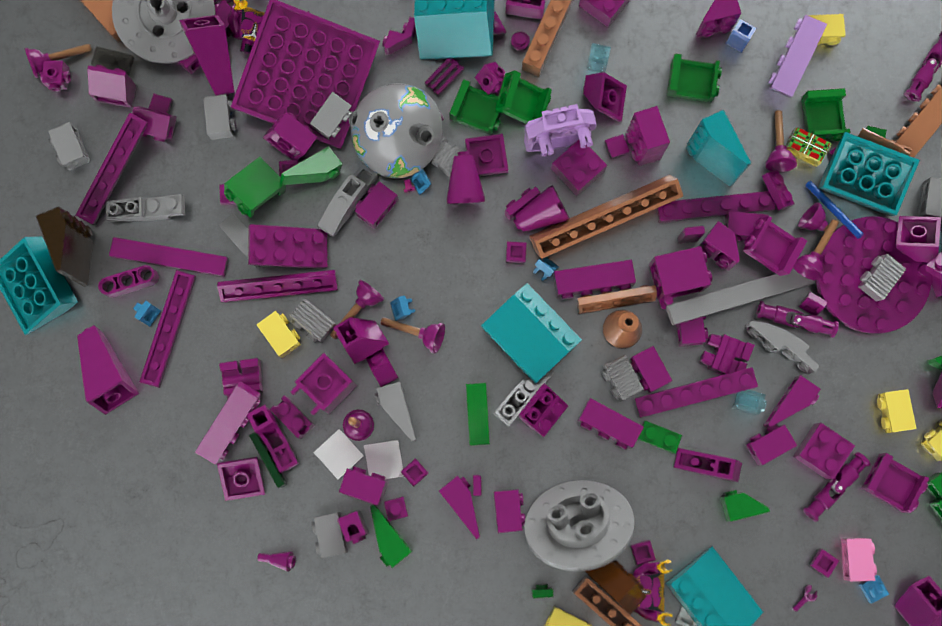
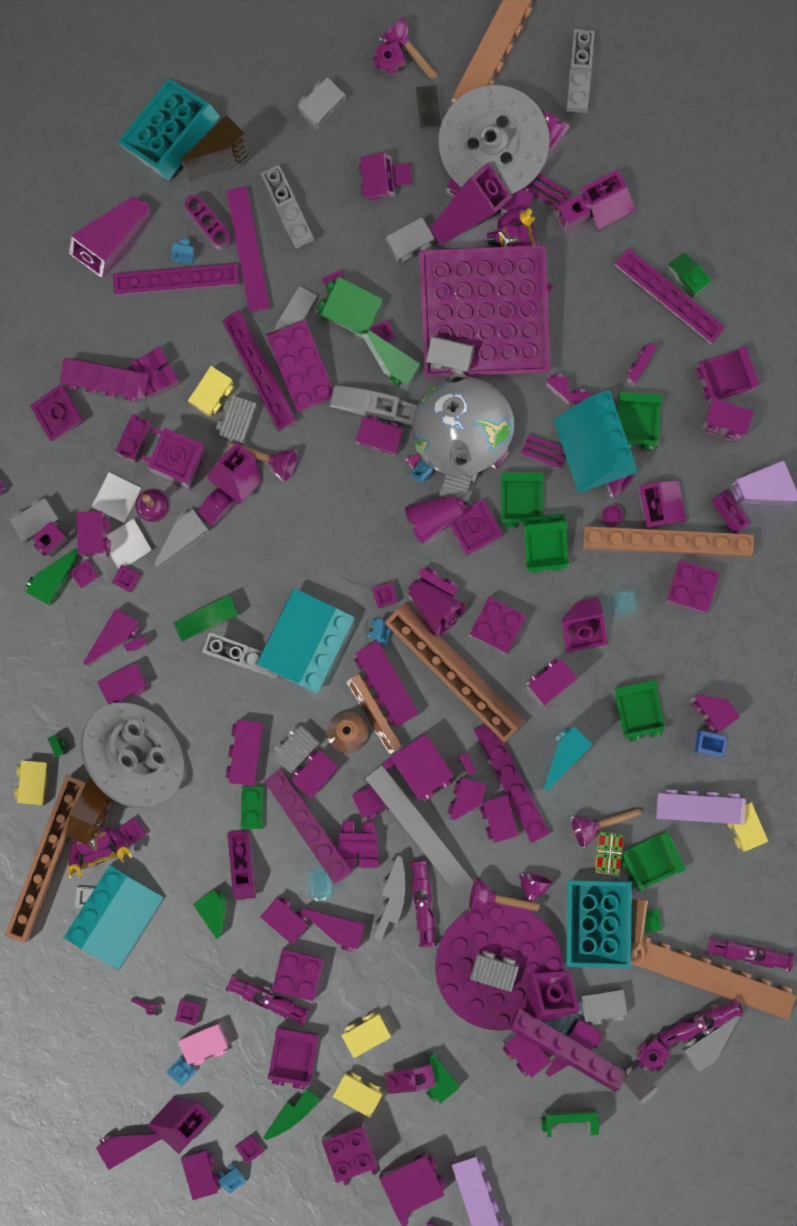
camera: 70 degrees right, 5 degrees up
magenta plate [75,113,148,225] -> none
slope [87,65,137,108] -> none
magenta arch [246,405,299,474] -> none
dark green tile [249,432,287,488] -> none
magenta slope [263,112,318,160] -> none
magenta piece [381,317,445,354] -> none
dark azure tile [390,296,415,321] -> none
magenta brick [474,62,505,95] -> none
magenta slope [519,383,568,437] -> none
lavender brick [524,104,597,157] -> none
magenta tile [604,134,630,159] -> none
magenta panel [742,216,807,276] -> none
magenta plate [762,170,795,210] -> none
magenta plate [799,292,827,315] -> none
blue bar [805,181,864,239] -> none

